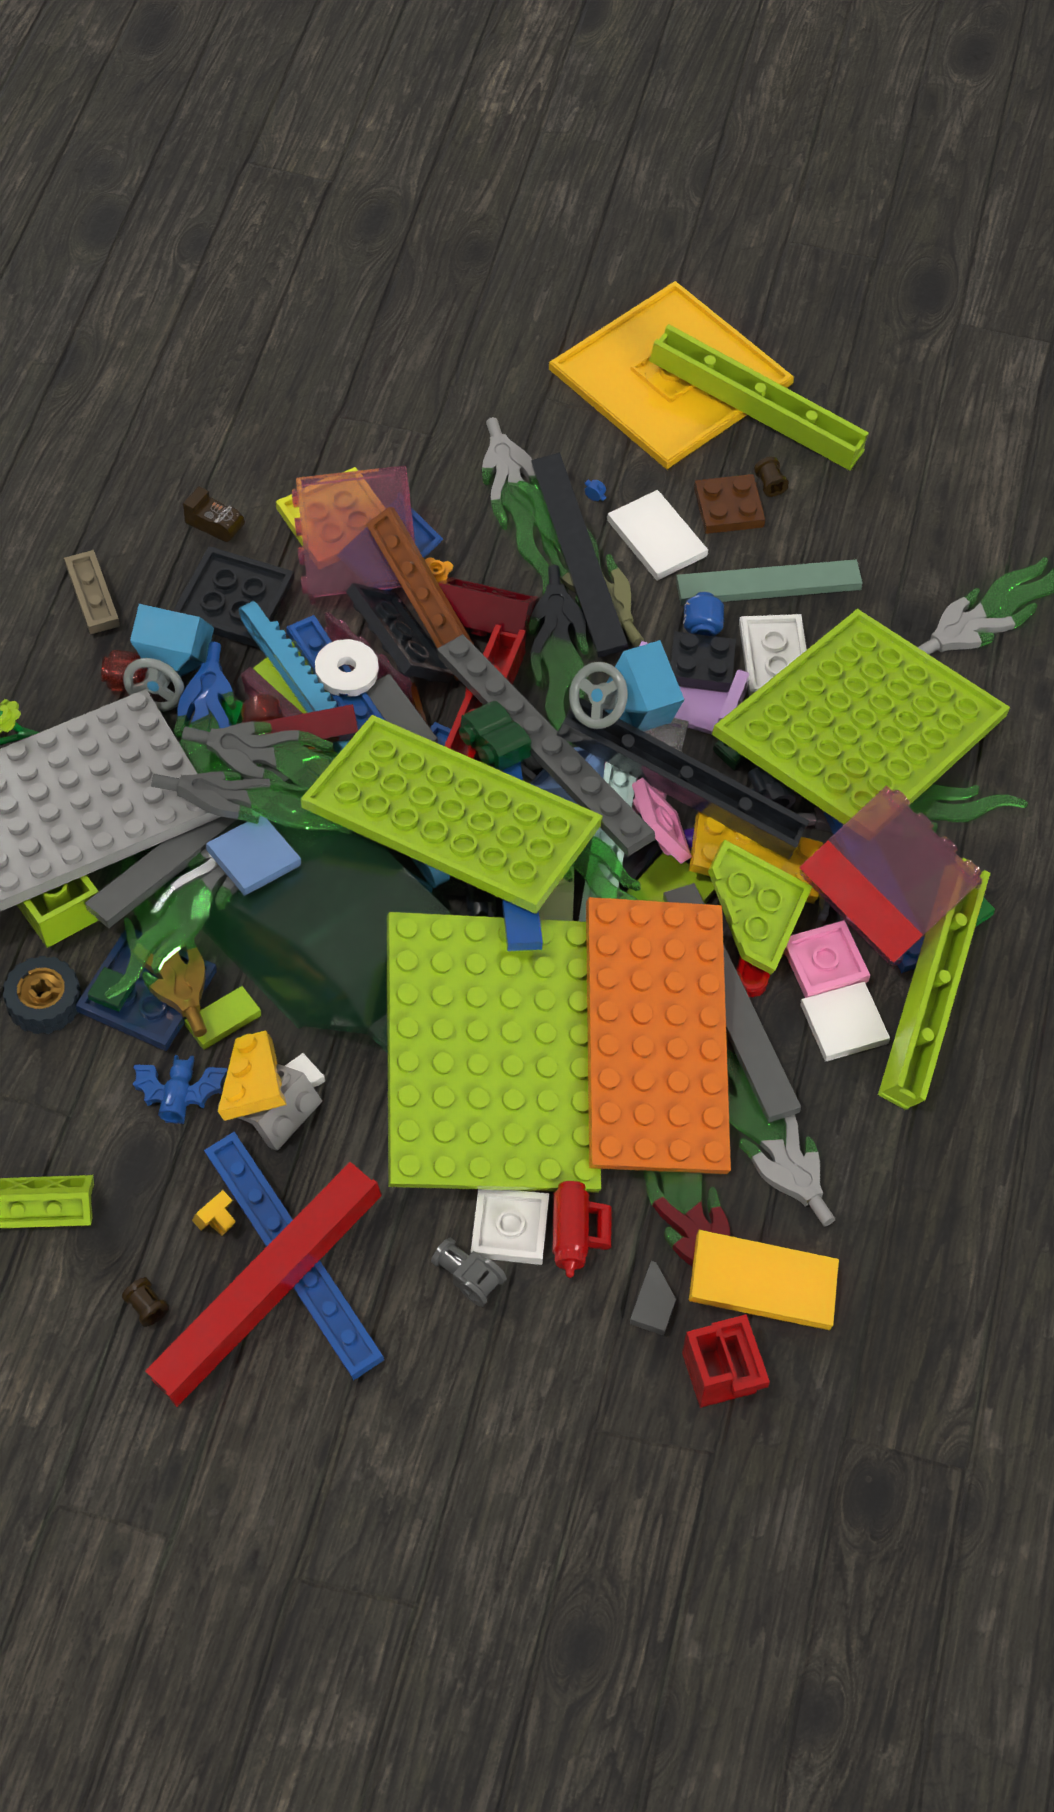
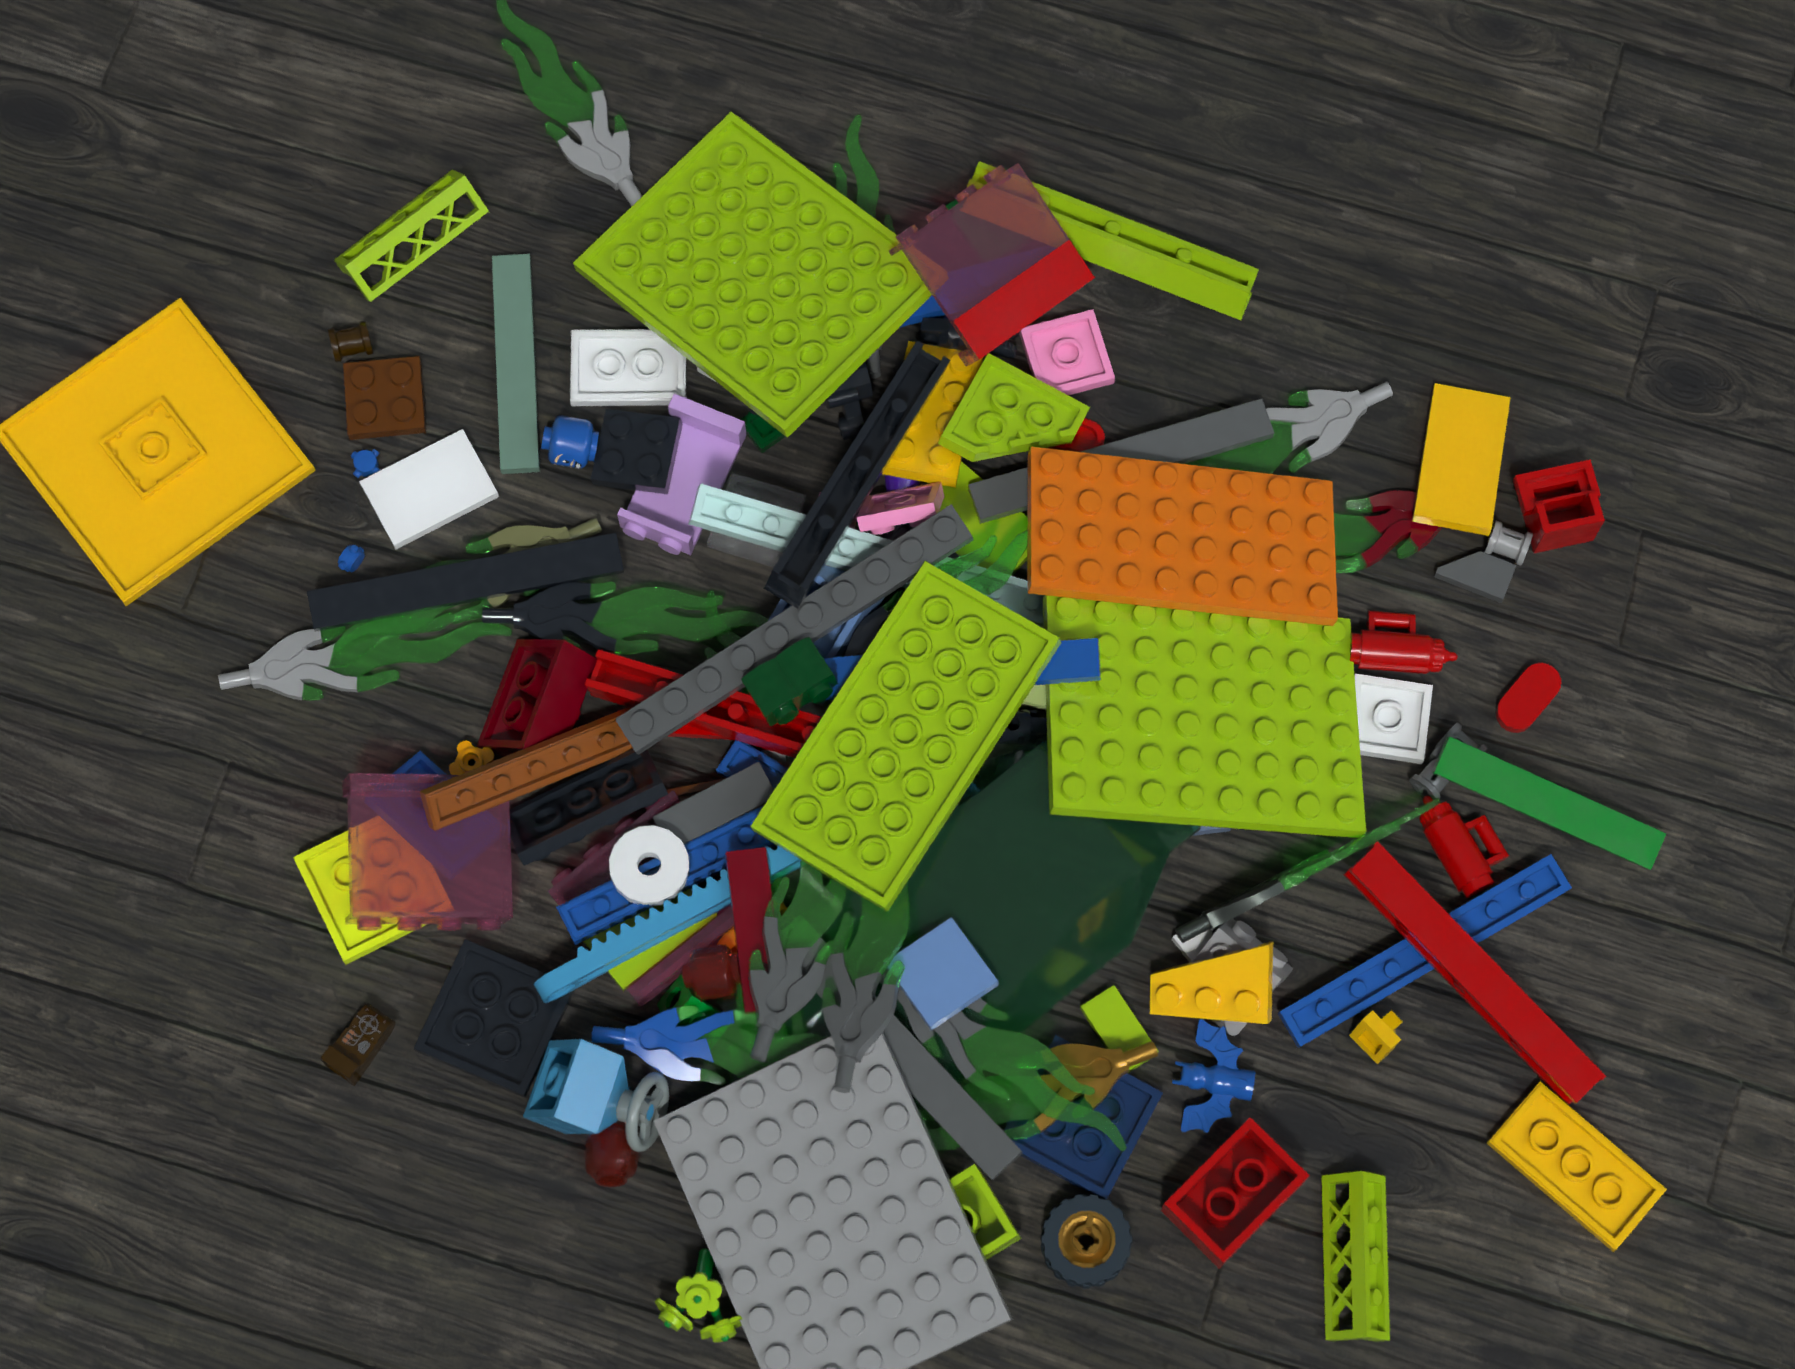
camera: 85 degrees left, 15 degrees up
dark tan plate [64,550,120,634] -> none
dark green tile [88,967,136,1012] -> none
dark brown bush [121,1277,169,1327] -> none
dark azure piece [569,640,685,731] -> none
lime tile [649,324,869,471] -> none
white tile [800,981,890,1062] -> none
none -> lime fence [334,170,489,302]
none -> blue piece [351,449,381,478]
none -> red brick [1161,1117,1310,1269]
none -> piece [1175,797,1441,943]
none -> red piece [1419,796,1509,898]
none -> green tile [1431,736,1666,870]
none -> light grey bush [1484,521,1533,566]
none -> yellow tile [1487,1082,1667,1252]
none -> red tile [1496,663,1561,733]

